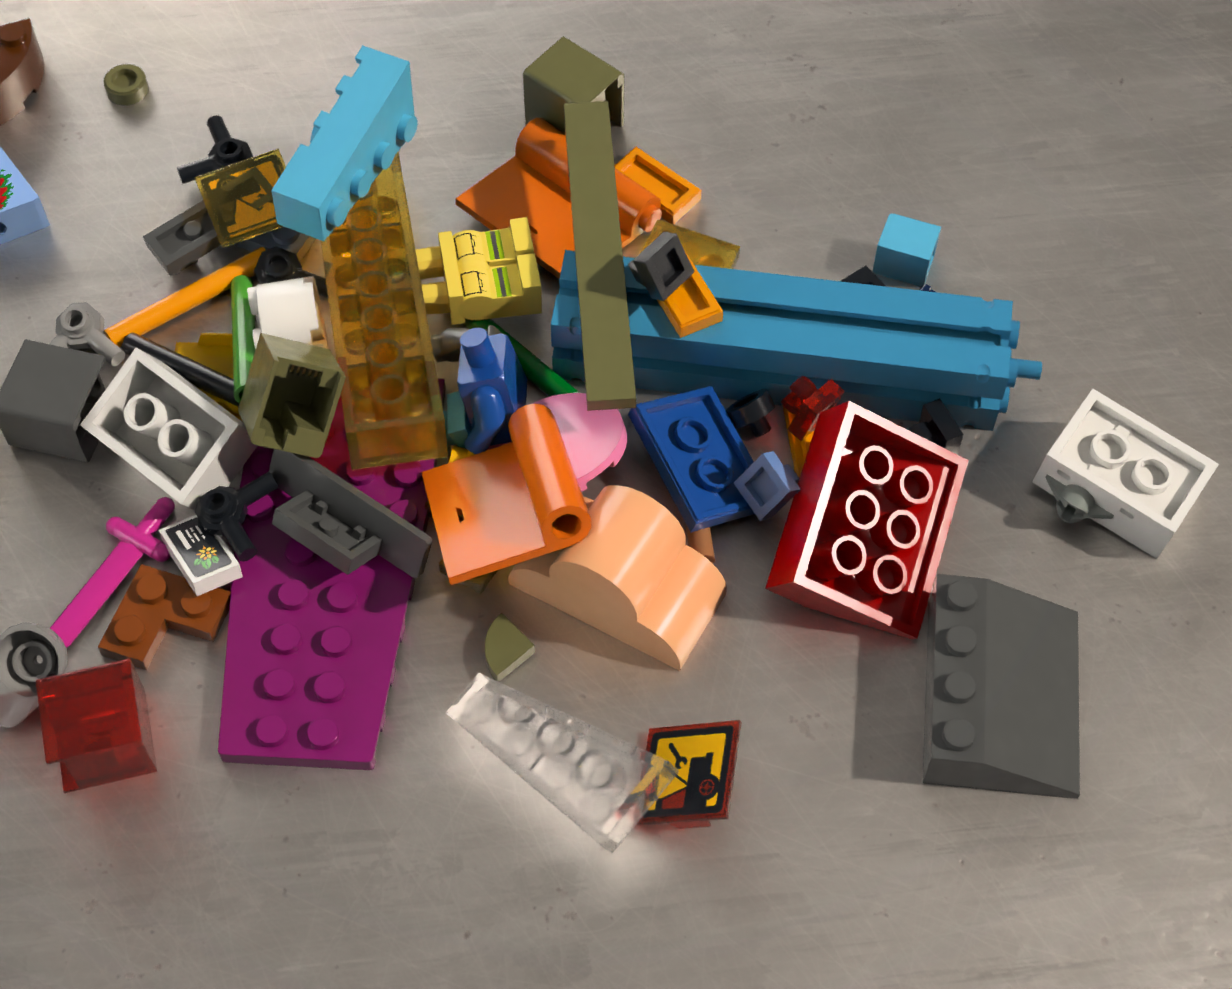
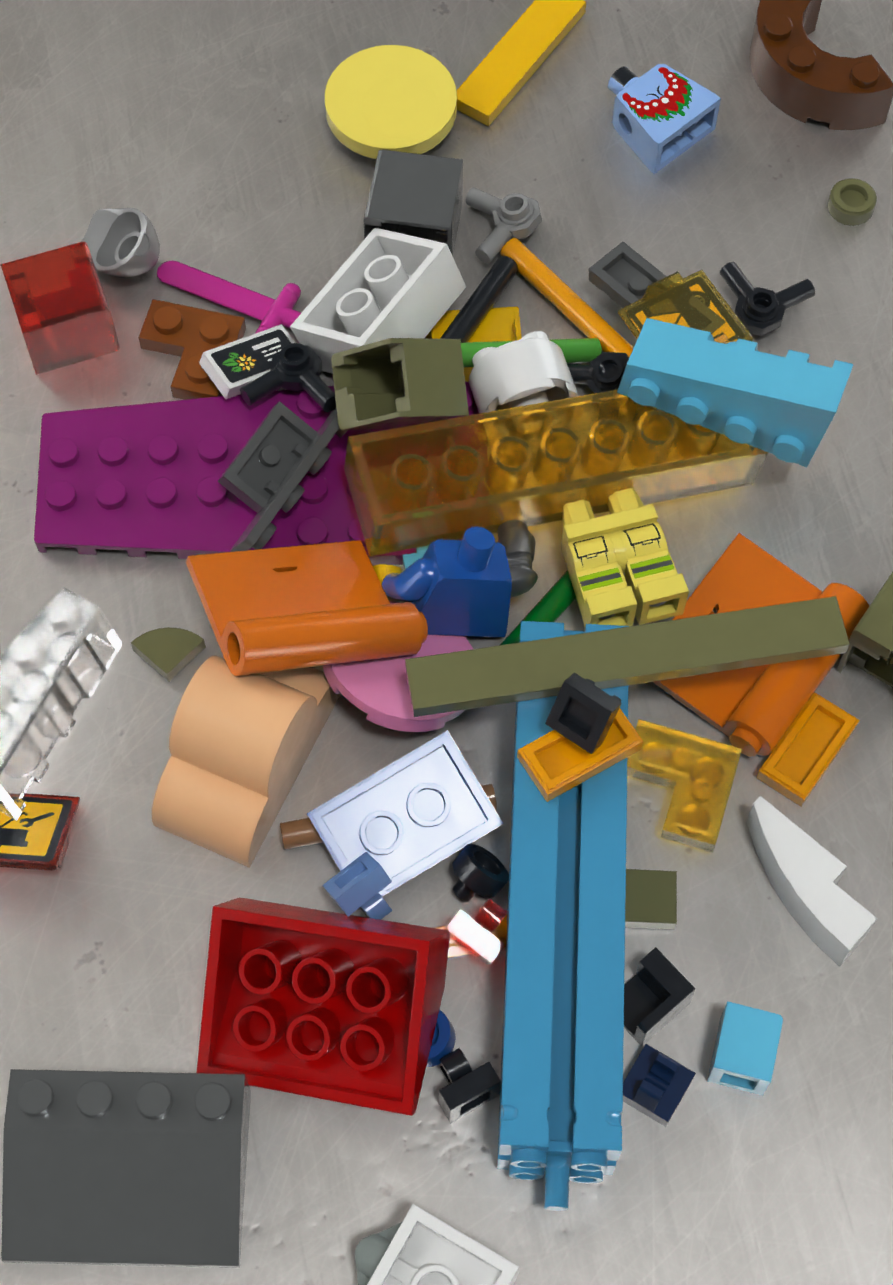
camera: 85 degrees right, 5 degrees up
none -> white slope [746,796,878,967]

